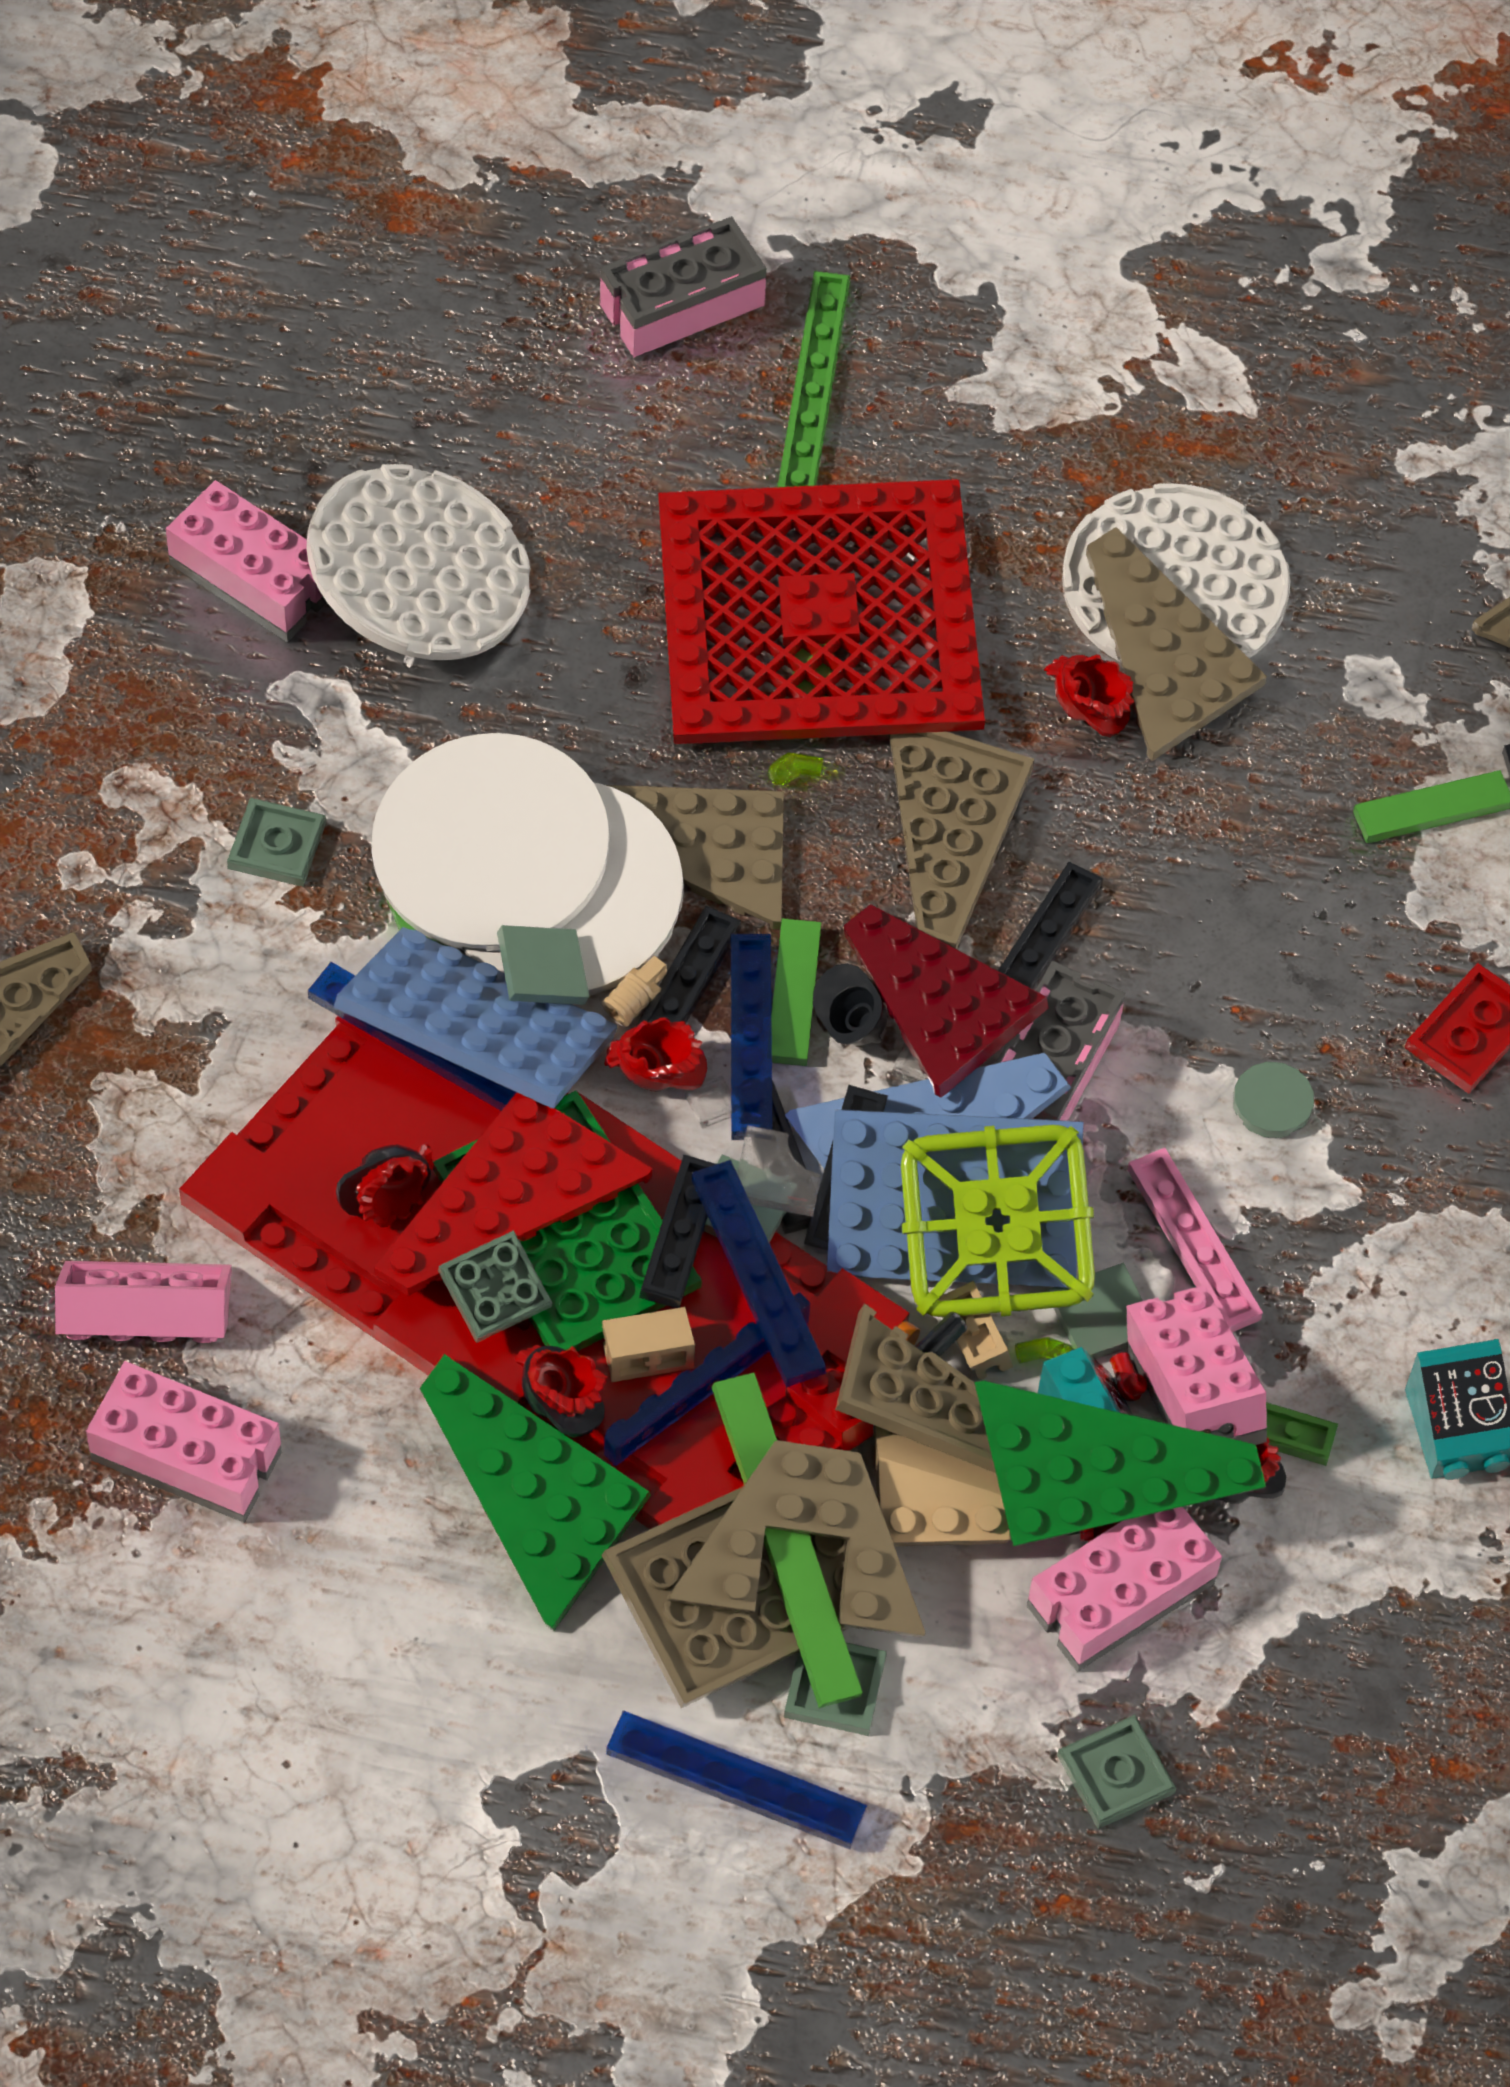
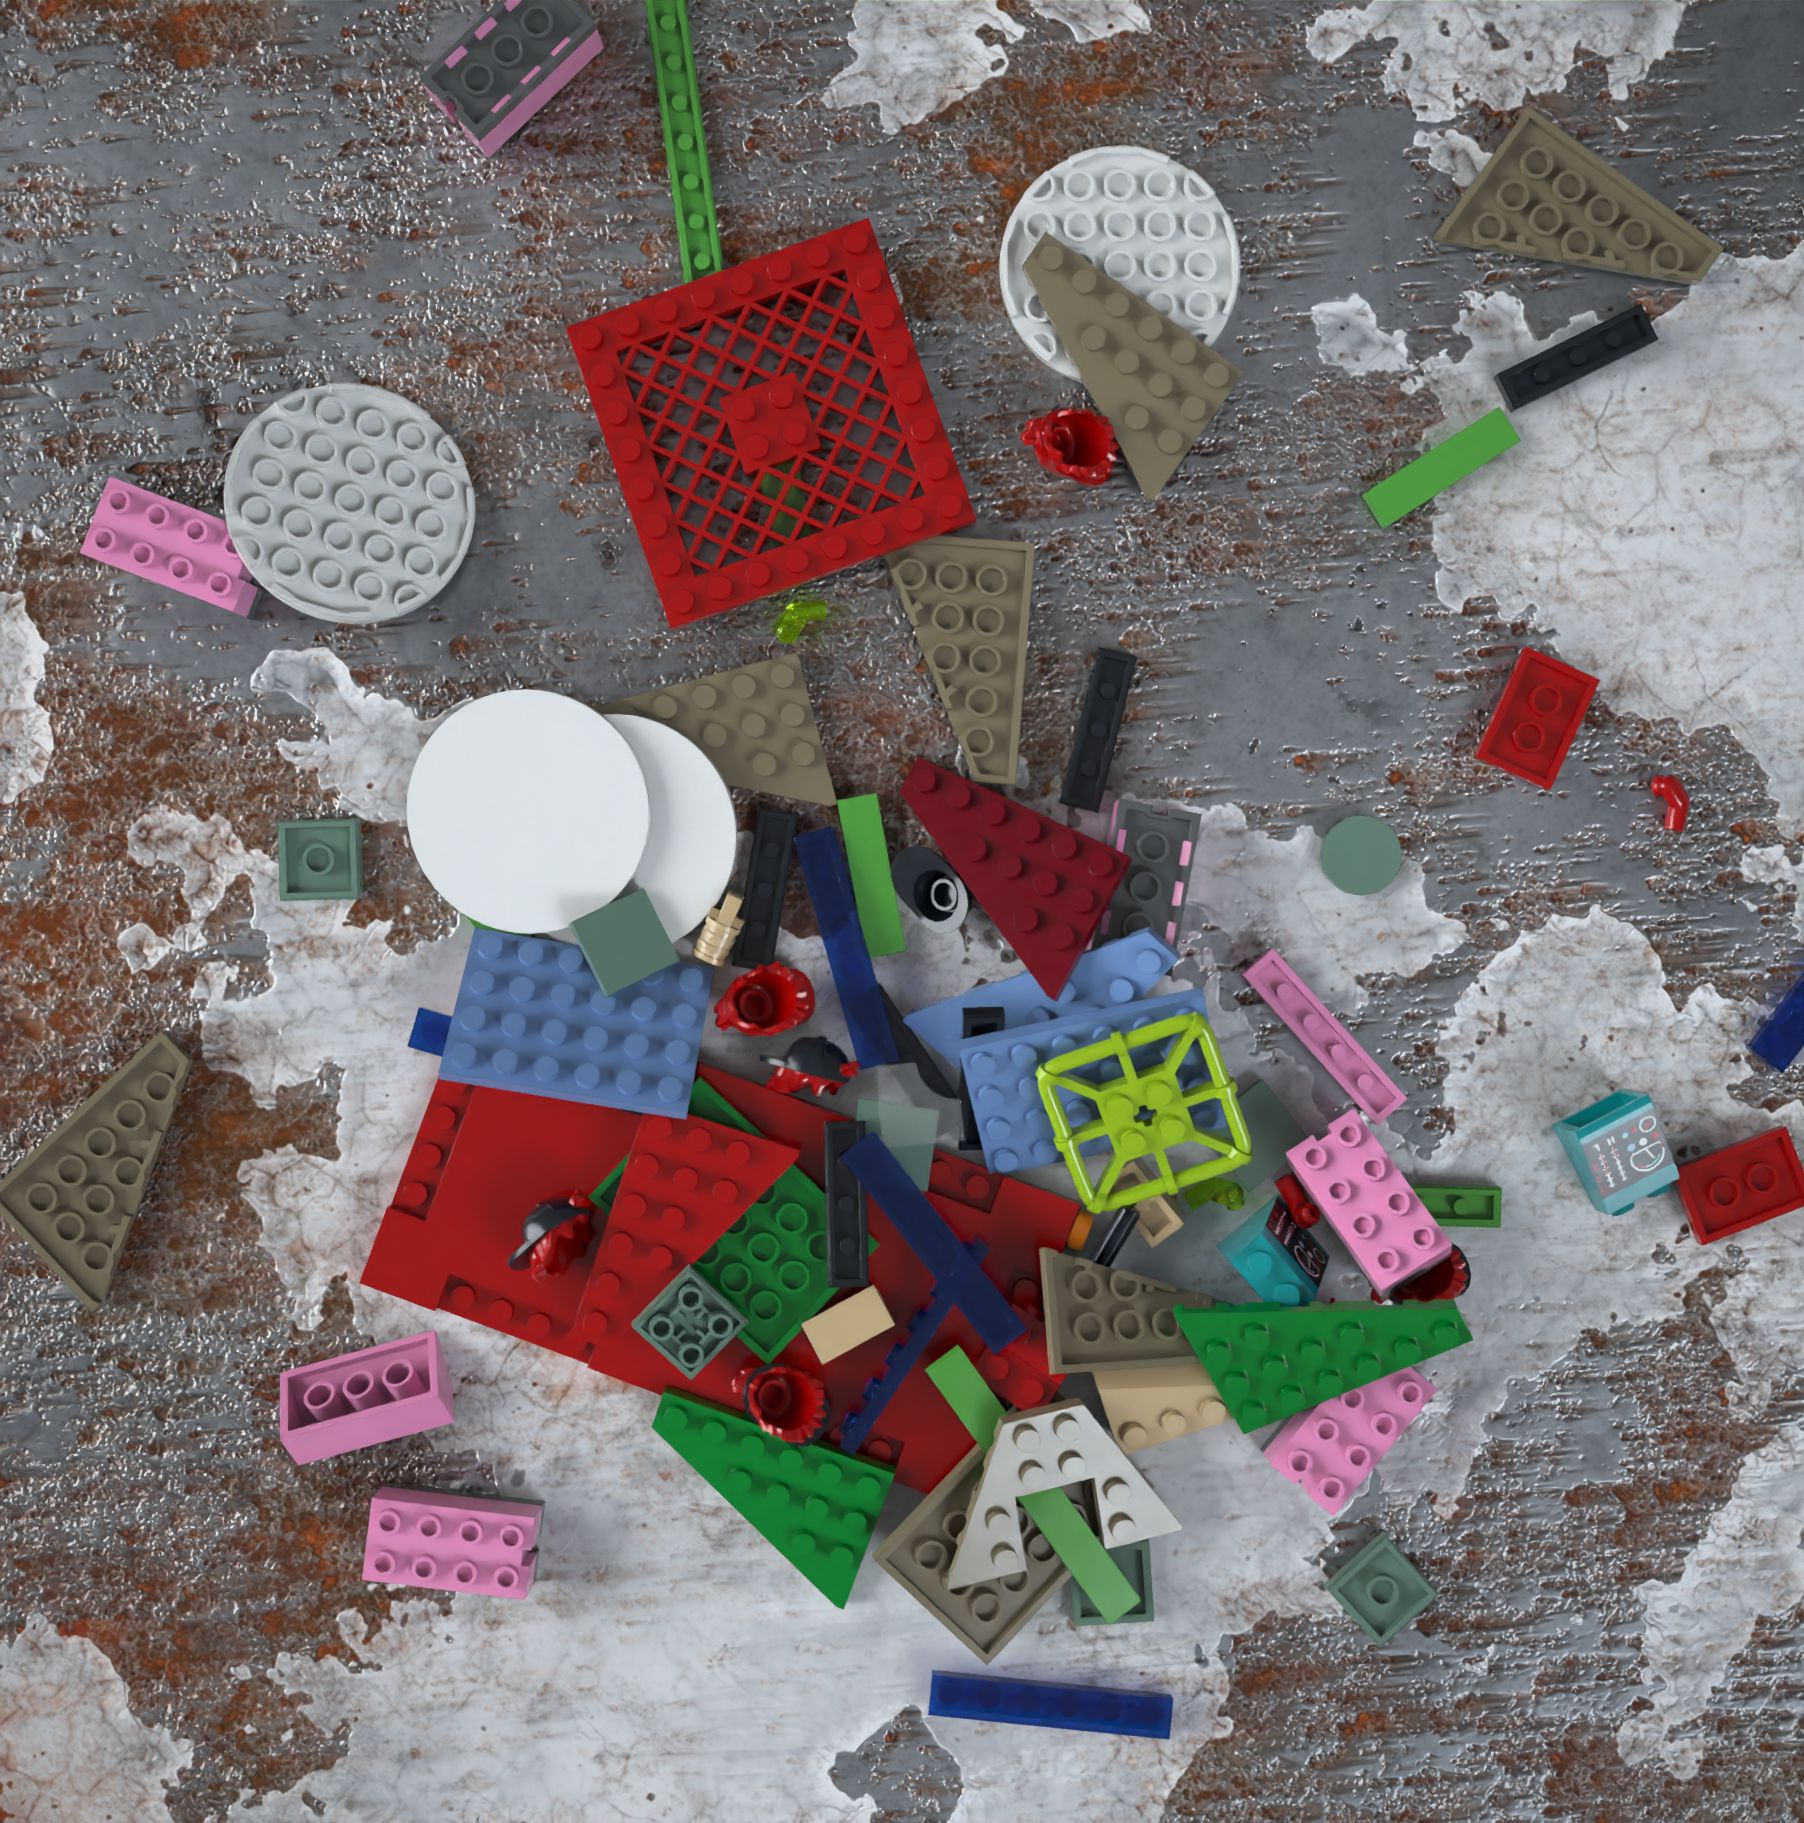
camera: 10 degrees left, 30 degrees up
none -> hair [759,1035,860,1097]

